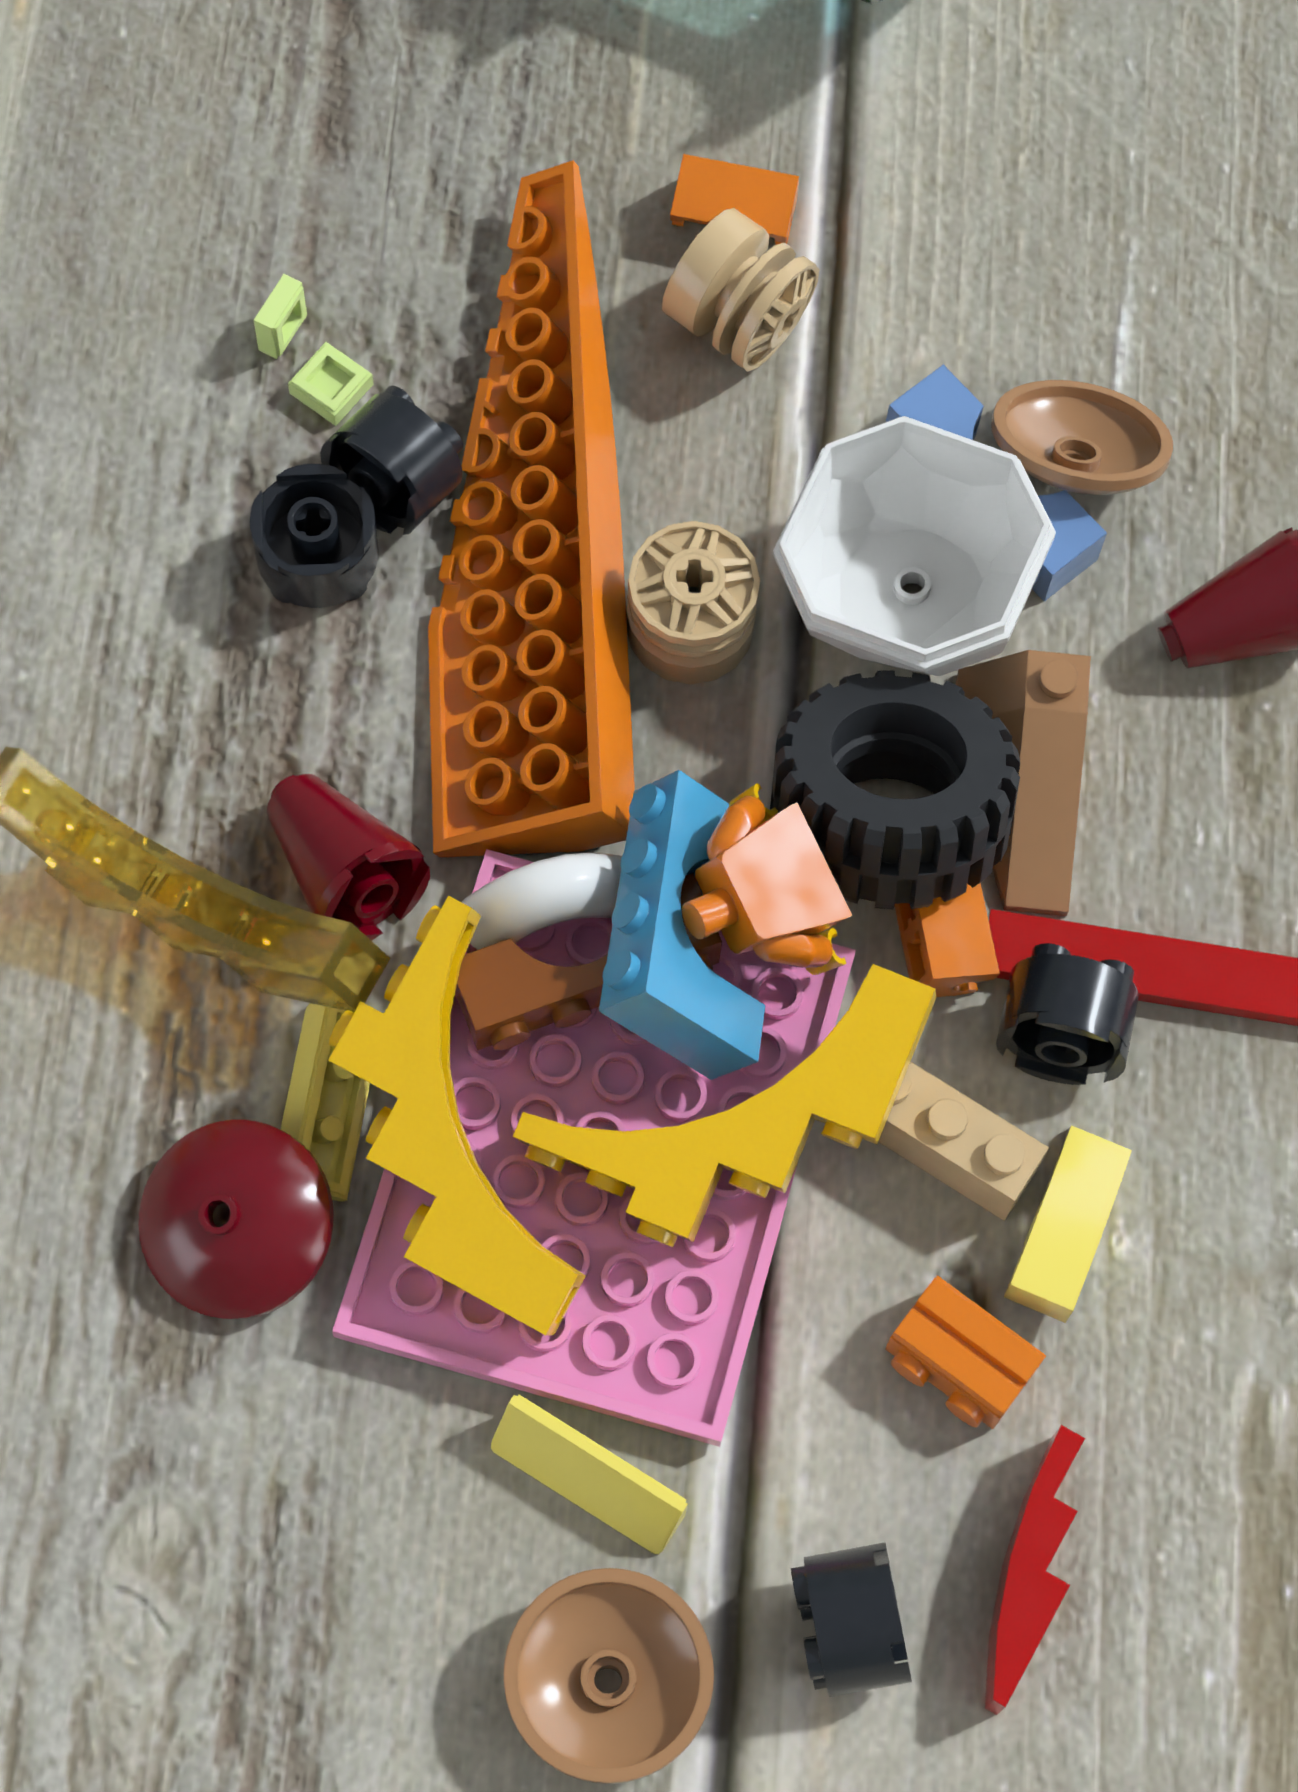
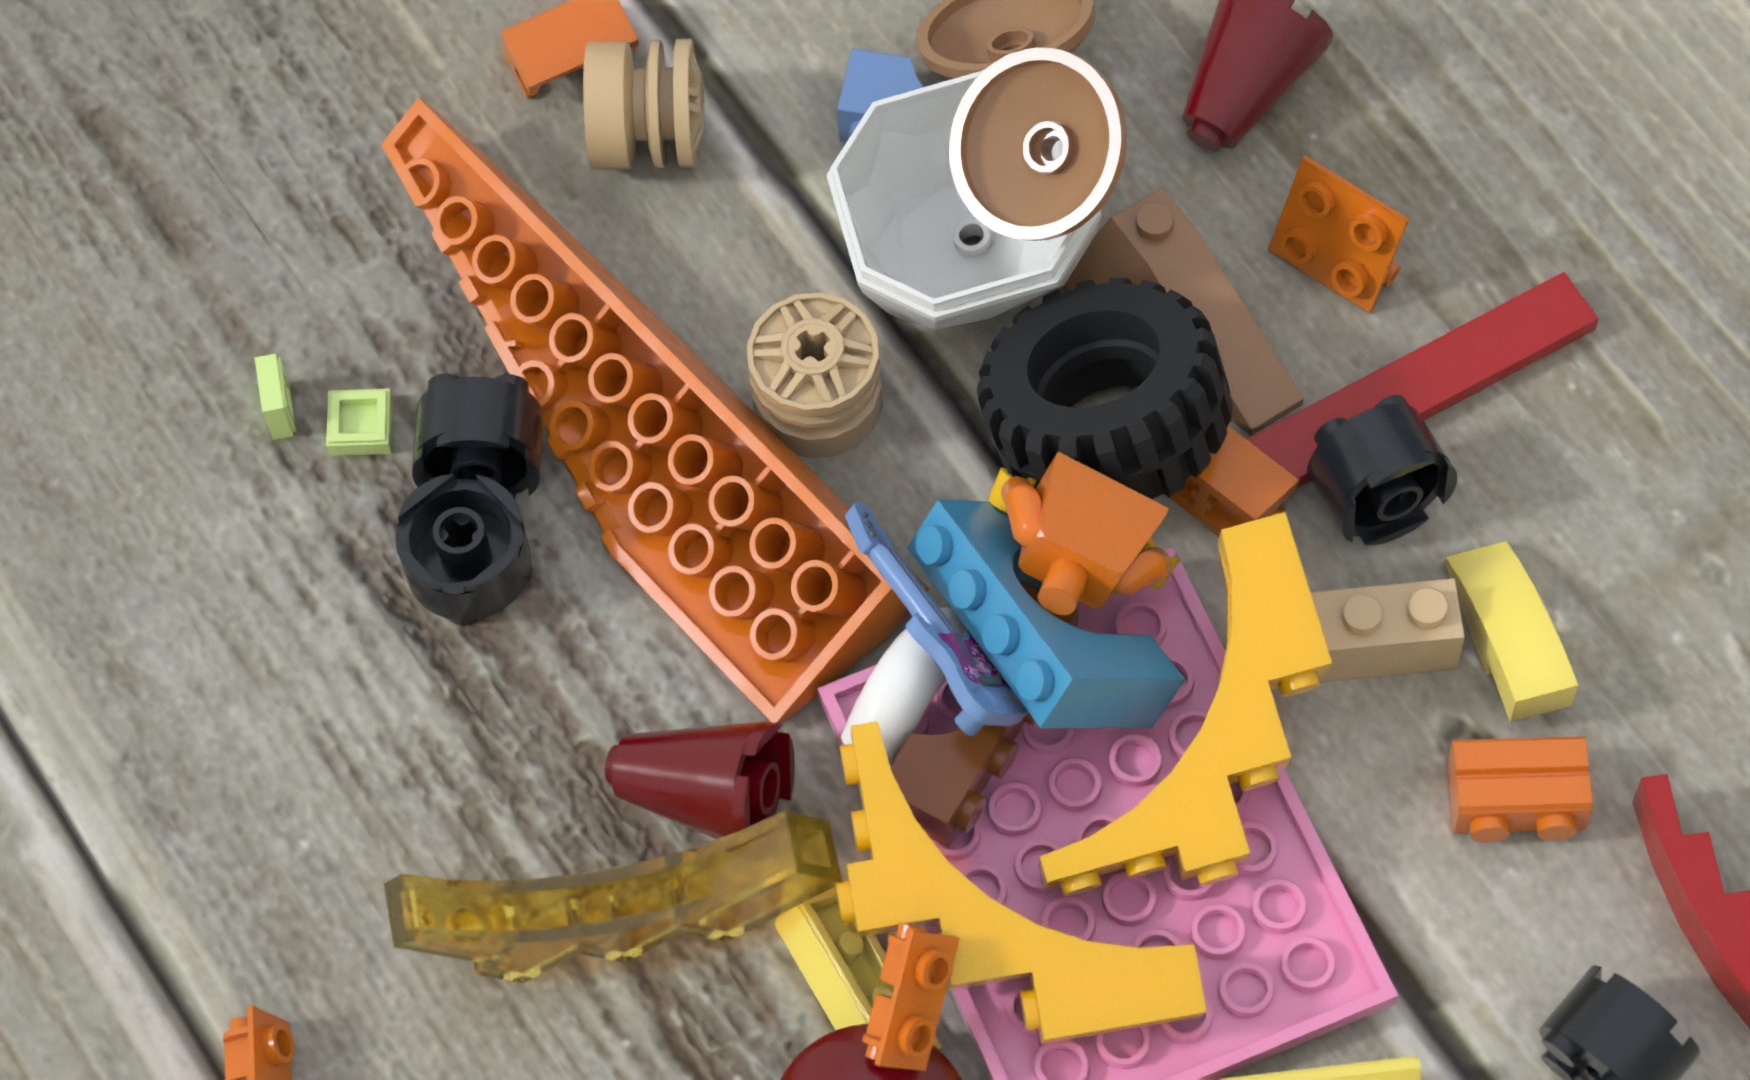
camera: 30 degrees left, 5 degrees down
none -> medium blue piece [845,501,1028,736]
none -> orange hinge [862,922,960,1071]
none -> medium nougat dish [949,47,1127,241]
none -> orange hinge [1268,155,1410,313]

